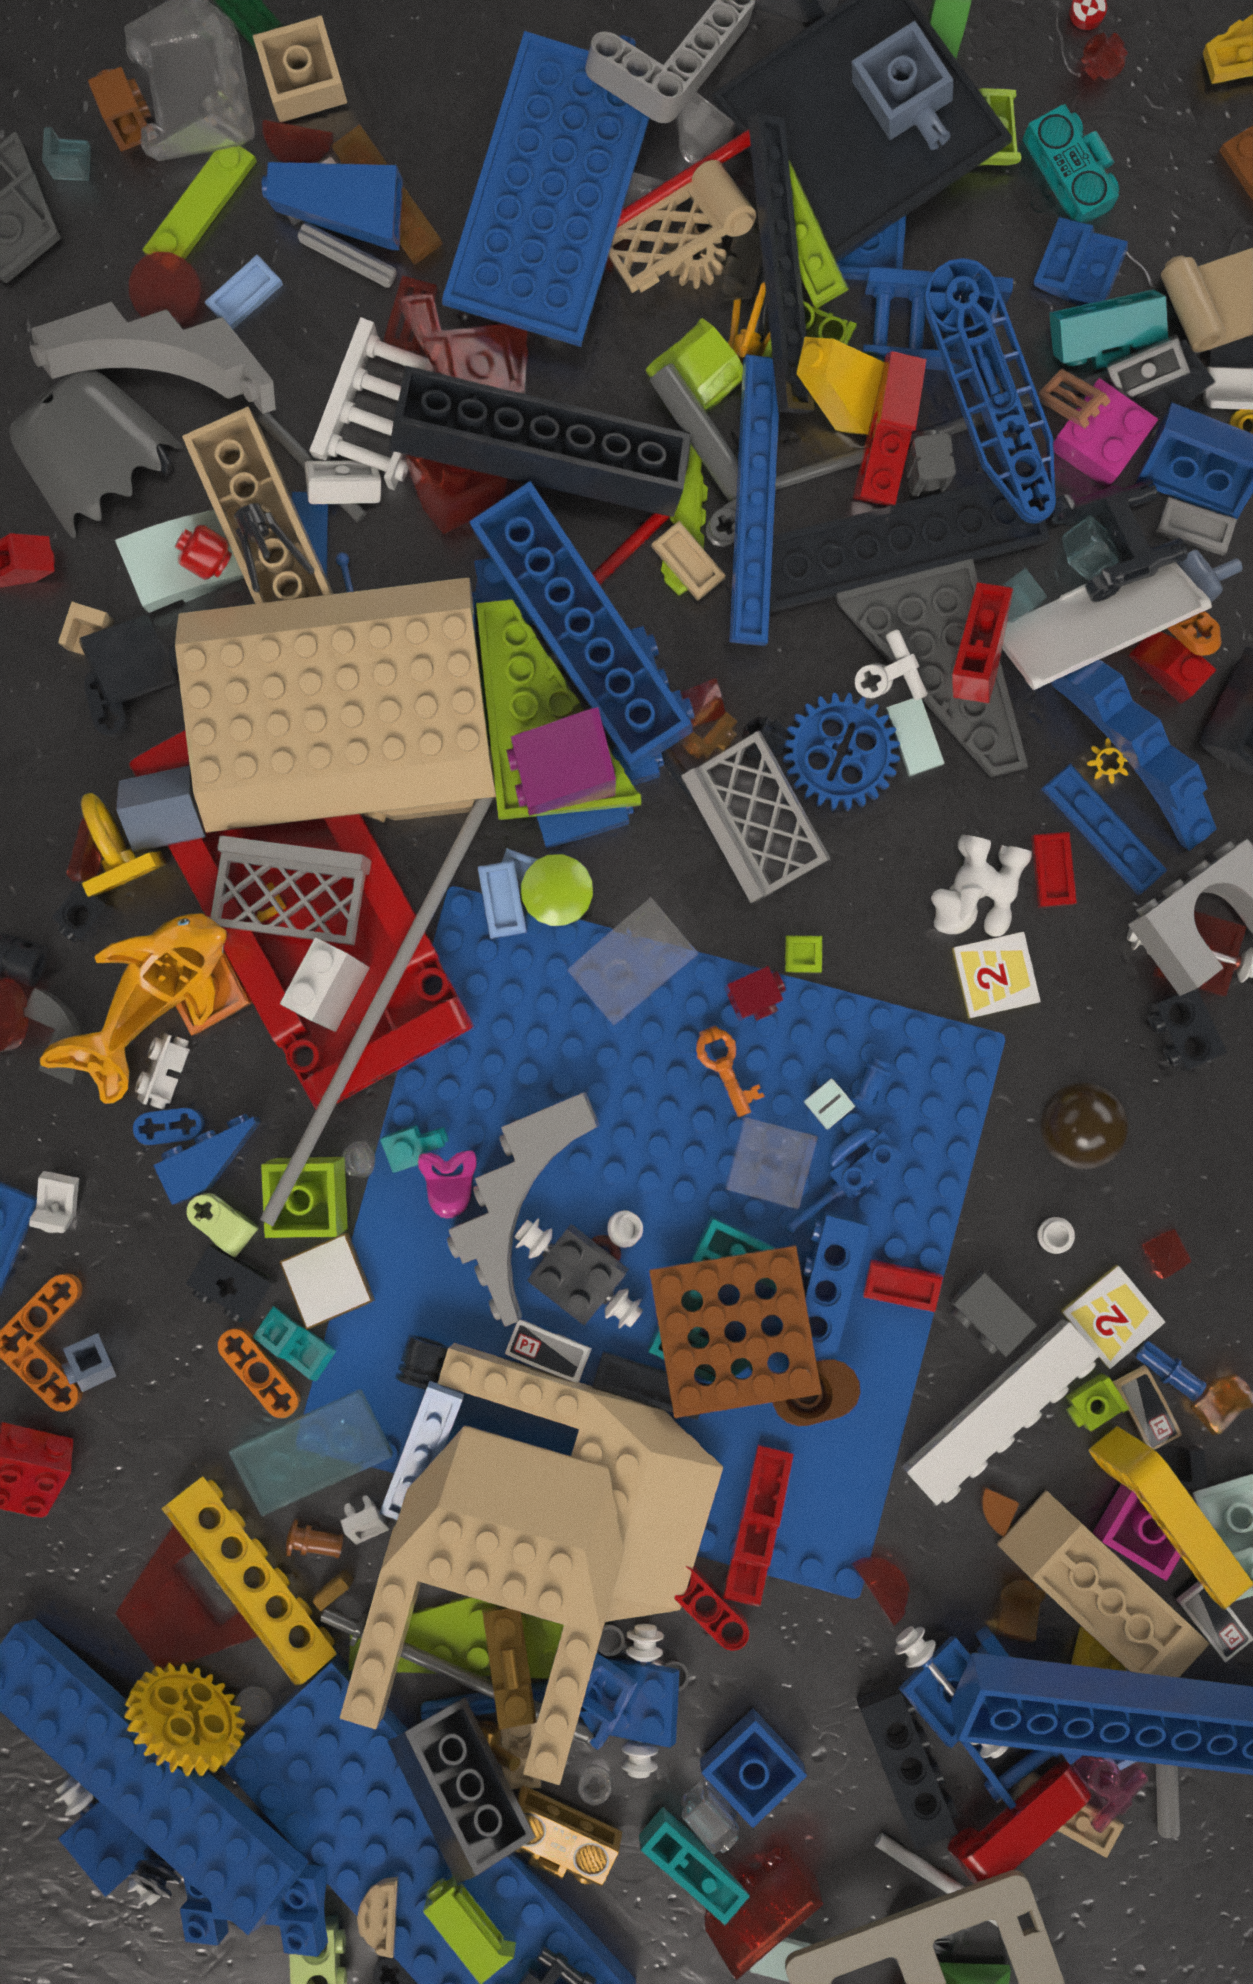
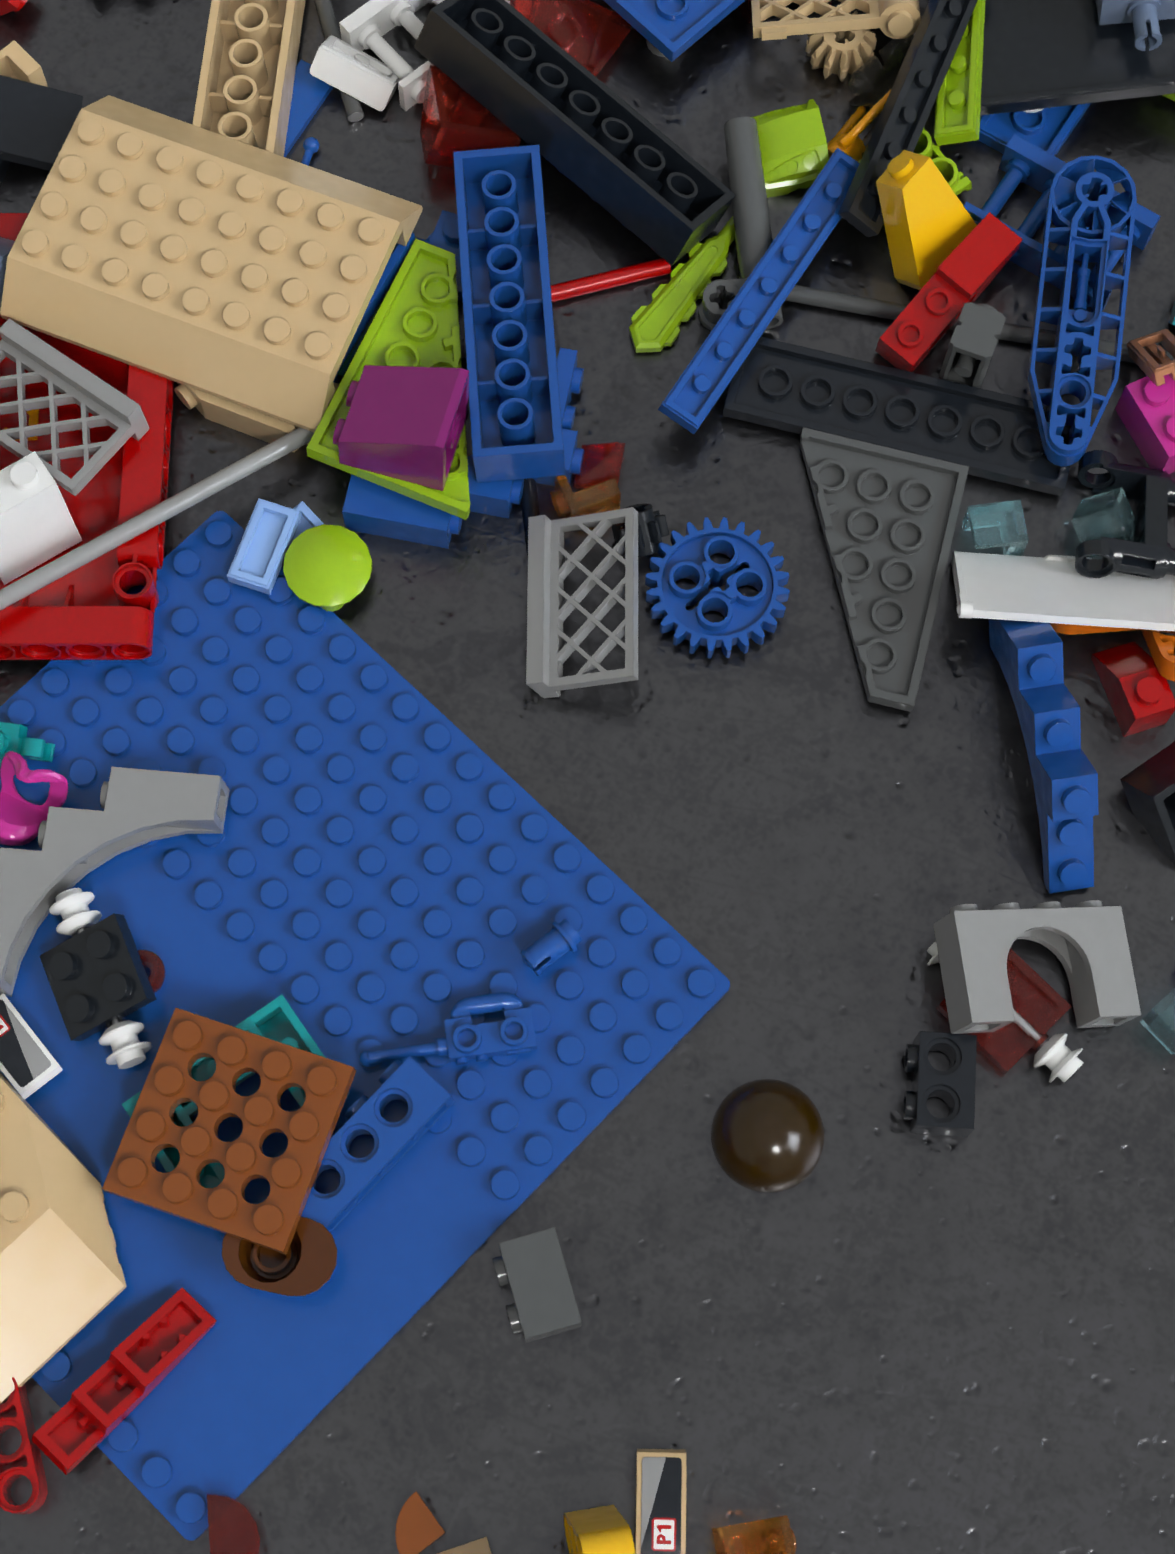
camera: 25 degrees right, 15 degrees down
light aqua slope [115,510,244,613] -> none
red head [174,525,232,580] -> none
black plant [234,503,315,593] -> none
clear slope [567,897,699,1026] -> none
black plate [592,1351,708,1420] -> none
white plate [608,1211,643,1248] -> none
tan tile [651,521,726,601] -> none
orange piece [696,1025,764,1118] -> none
dark red brick [724,966,786,1021] -> none
clear brick [725,1117,818,1209] -> none
lime tile [785,936,822,973] -> none
light aqua tile [803,1078,855,1130] -> none
white piece [855,629,928,700] -> none
red tile [863,1259,943,1312] -> none
light aqua tile [885,698,944,777] -> none
white brick [902,1319,1100,1506] -> none
white animal [931,835,1032,937] -> none
red slope [952,582,1013,703] -> none
tile [952,932,1041,1018] -> none
red tile [1031,832,1077,908] -> none
white plate [1037,1217,1075,1254] -> none
blue tile [1042,763,1167,895] -> none
tile [1061,1265,1165,1369] -> none
lime brick [1065,1373,1129,1431] -> none
yellow gear [1087,738,1128,784] -> none
blue axle [1136,1341,1206,1402] -> none
clear red slope [1141,1228,1191,1279] -> none

